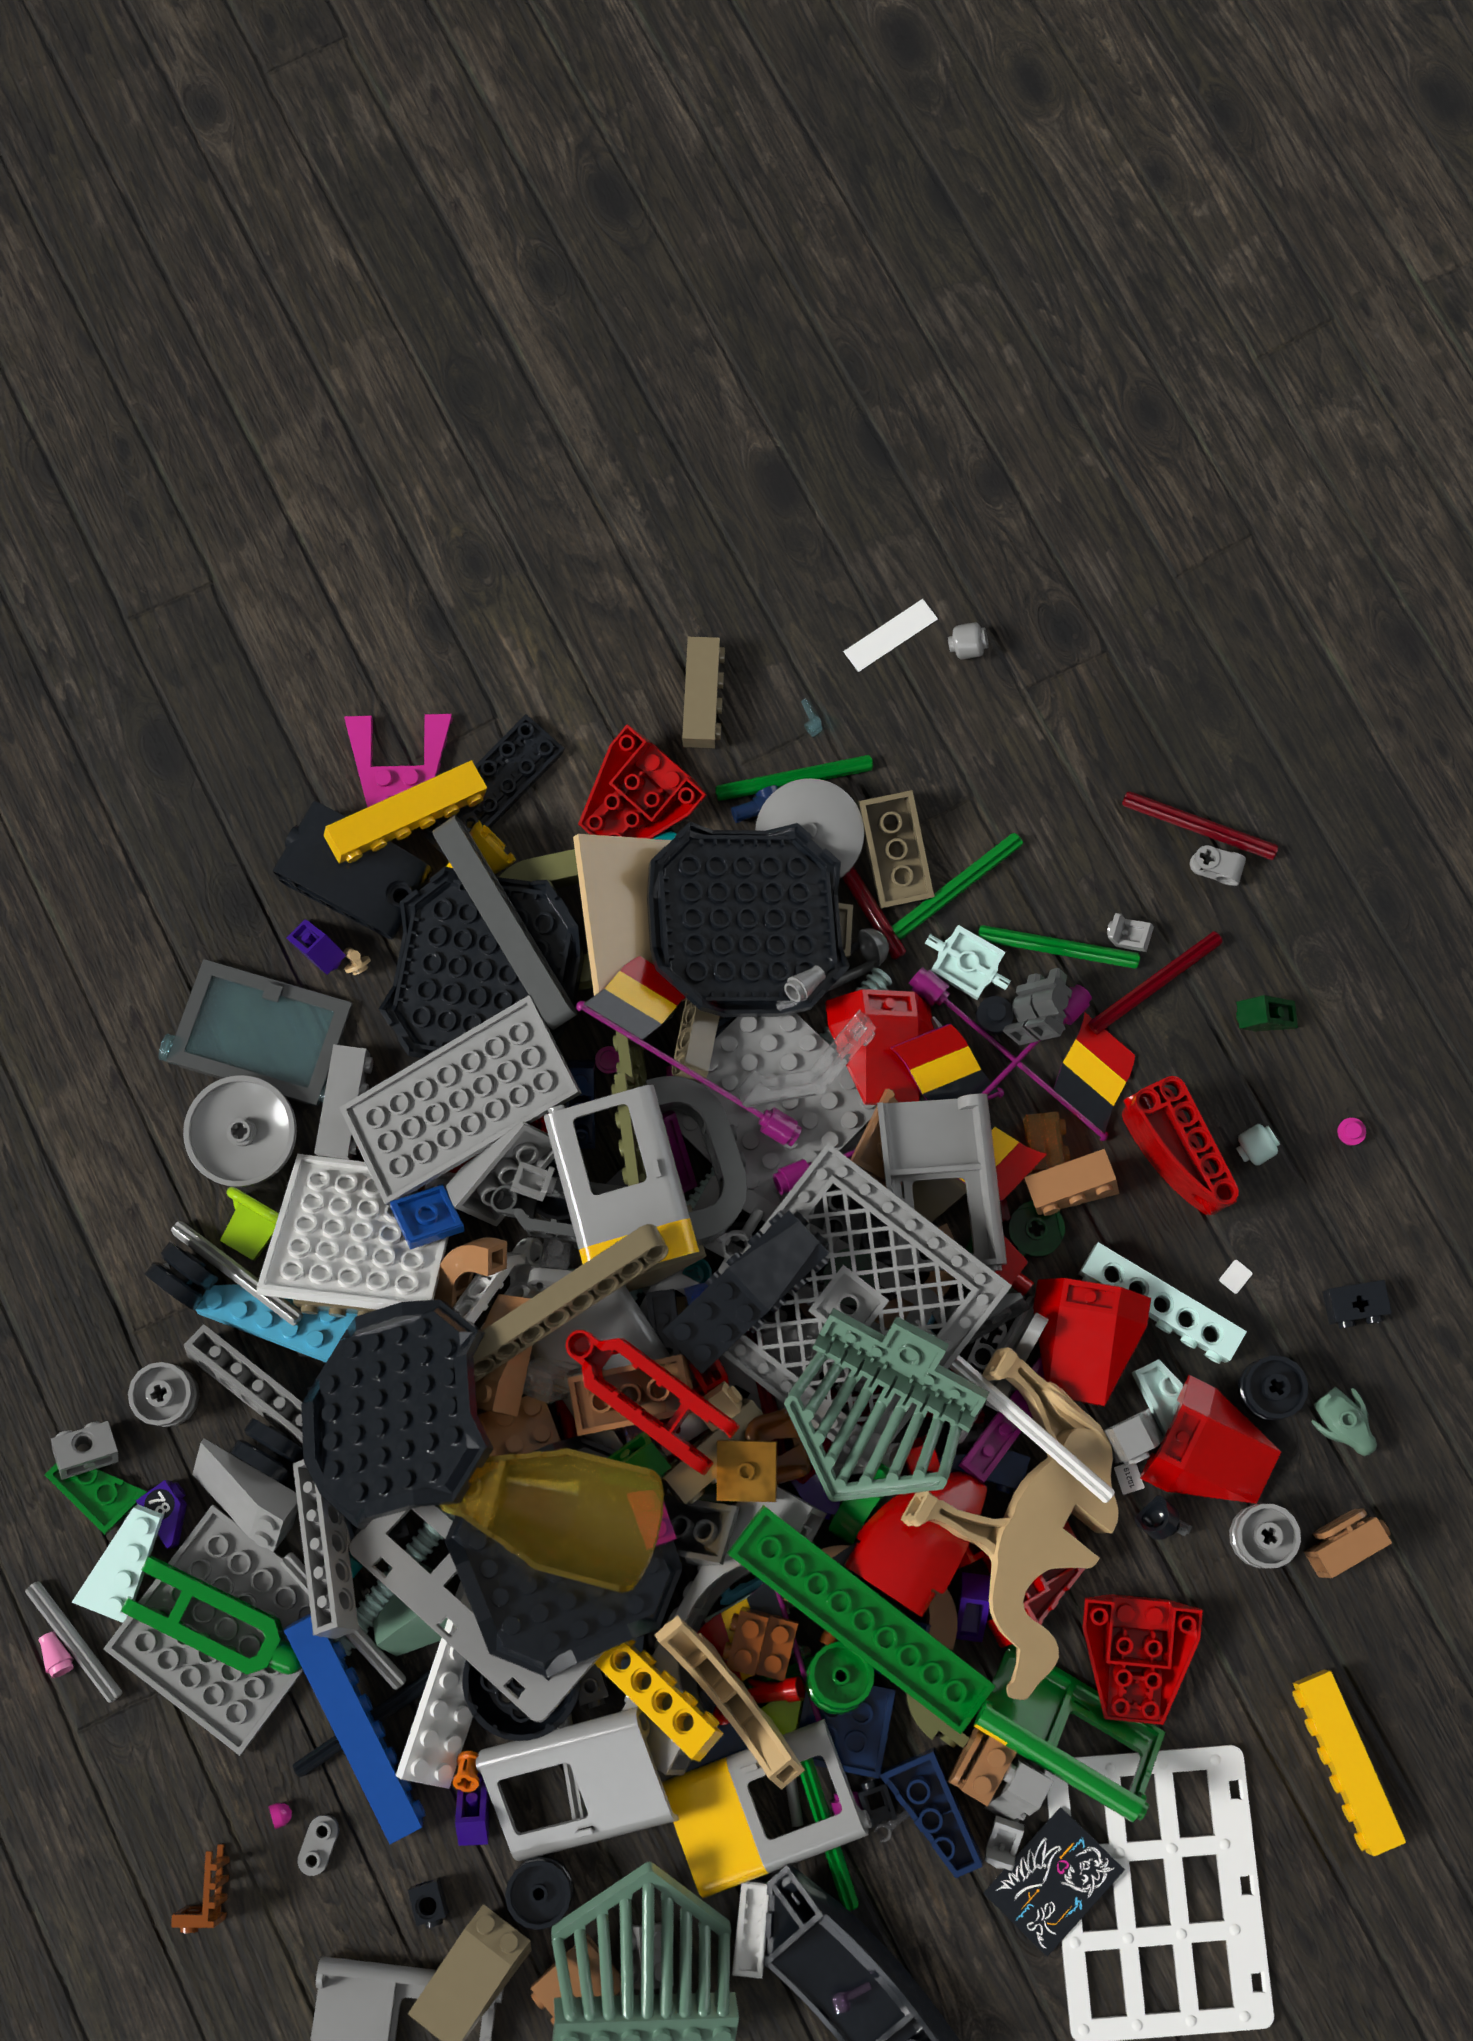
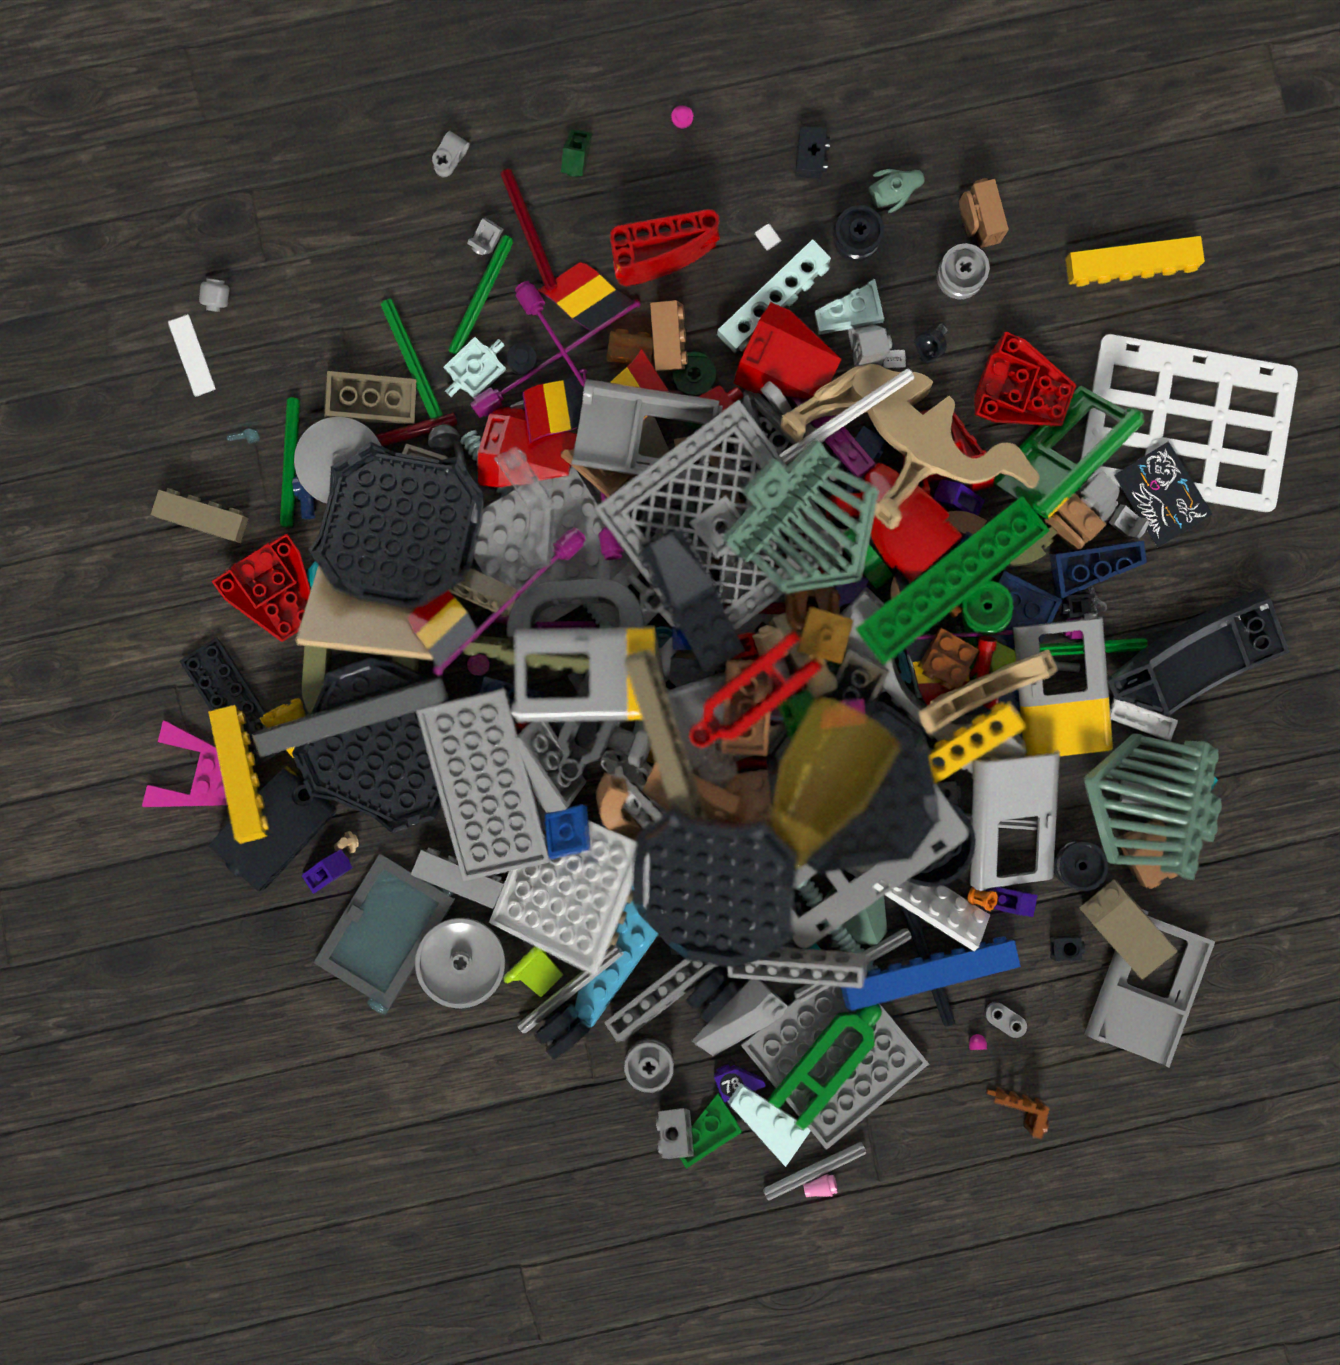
camera: 75 degrees left, 10 degrees up
light grey bracket [510,1161,557,1202] -> none
light grey cone [784,966,826,1002] -> none
clear purple hand [832,1982,872,2014] -> none
dark grey hips [1003,968,1072,1045] -> none
dark red axle [1122,791,1278,860] -> none
red wedge [1140,1375,1281,1504] -> none
light aqua head [1236,1124,1280,1165] -> none

